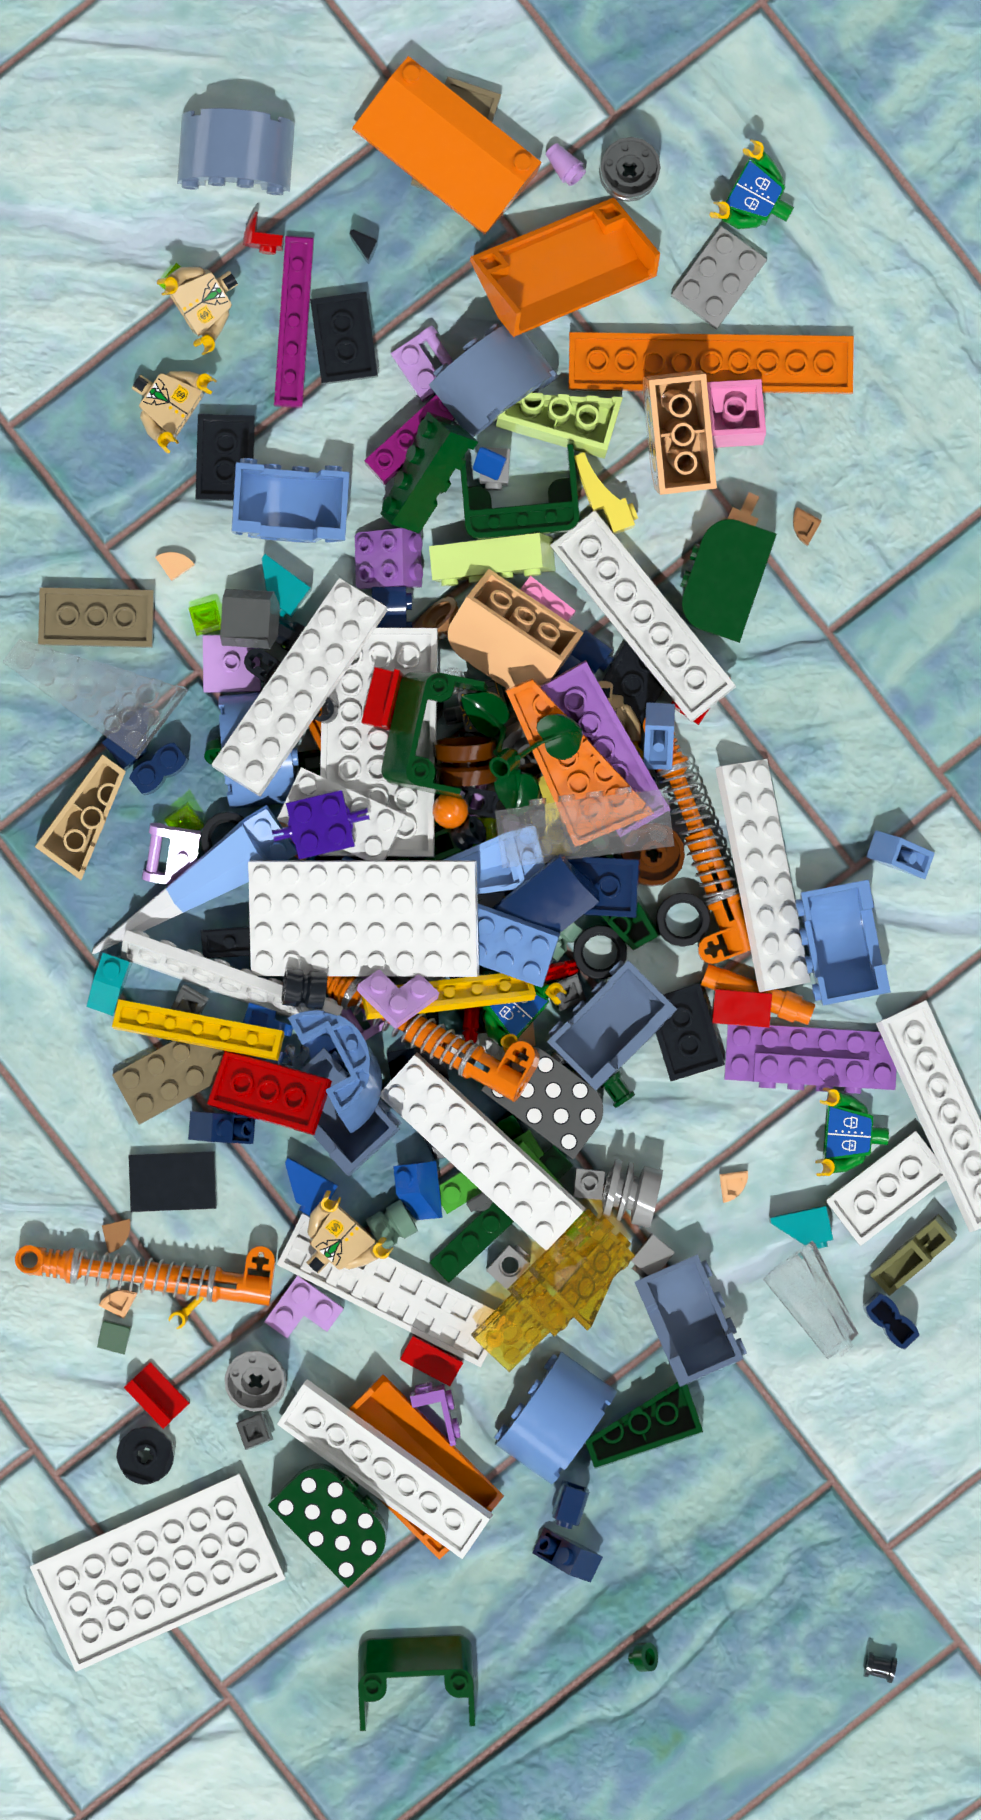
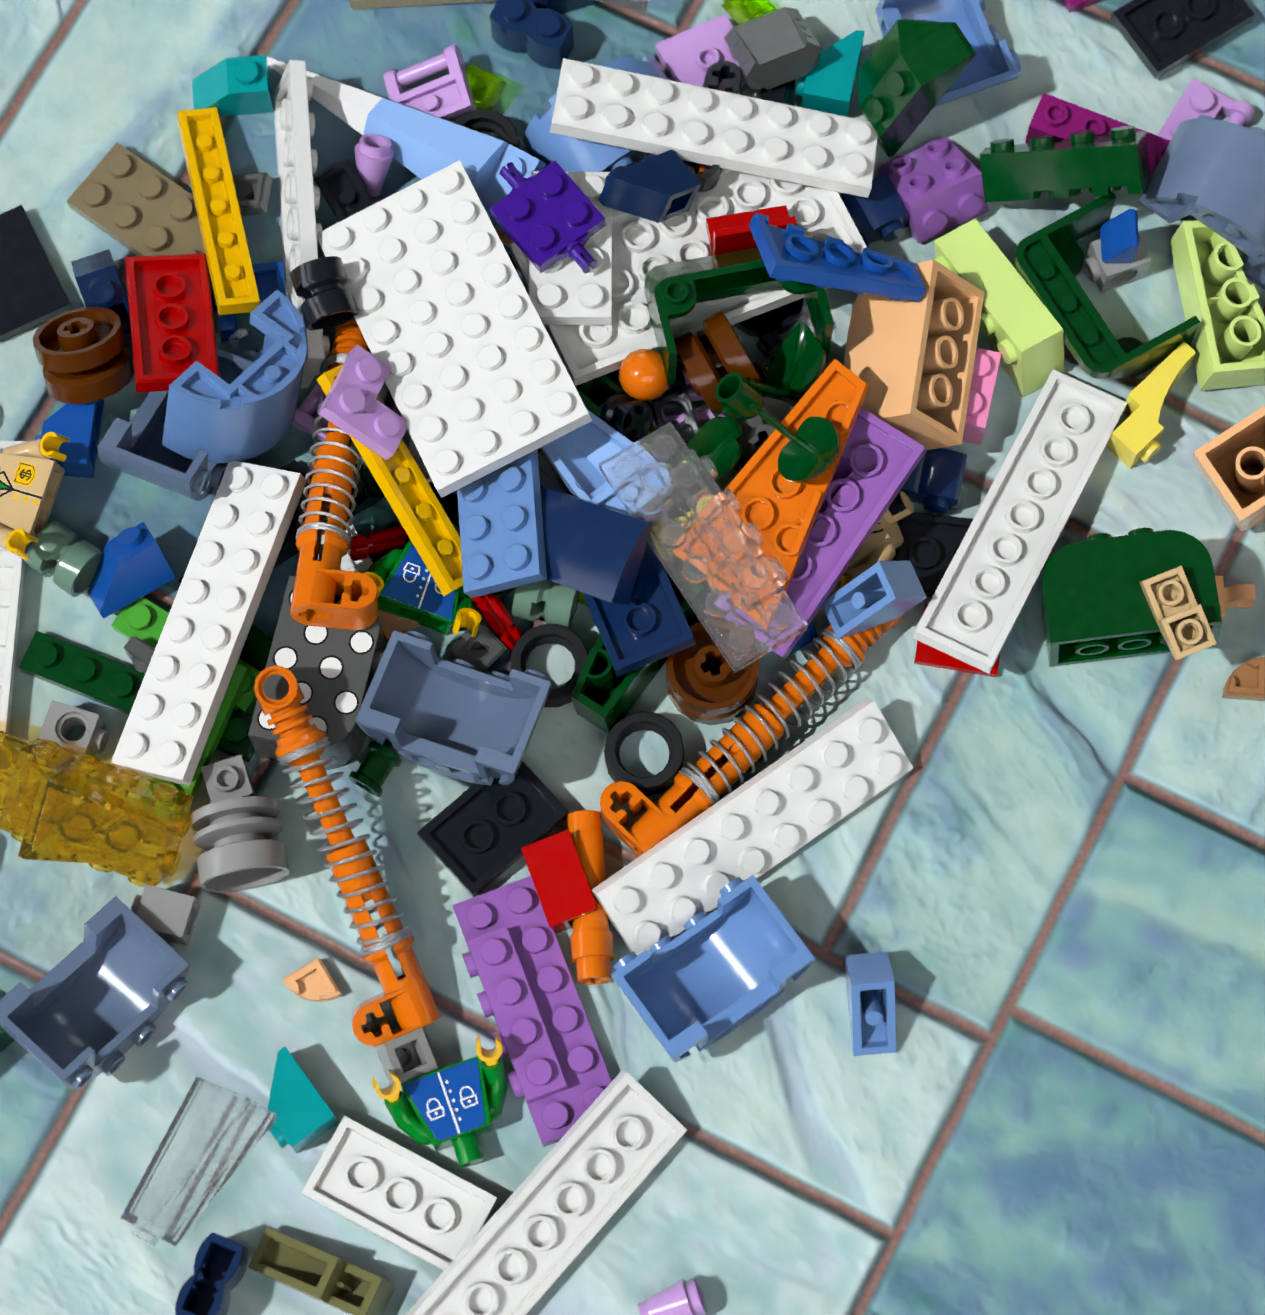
camera: 65 degrees right, 15 degrees down
none -> reddish brown wheel [33,307,135,404]
none -> orange piece [254,665,442,1047]
none -> lavender cone [355,134,395,197]
none -> light grey plate [375,1027,438,1085]
none -> dark blue slope [598,149,701,223]
none -> blue wing [749,212,926,302]
none -> dark green wedge [857,19,977,157]
none -> tan slope [1139,565,1217,660]

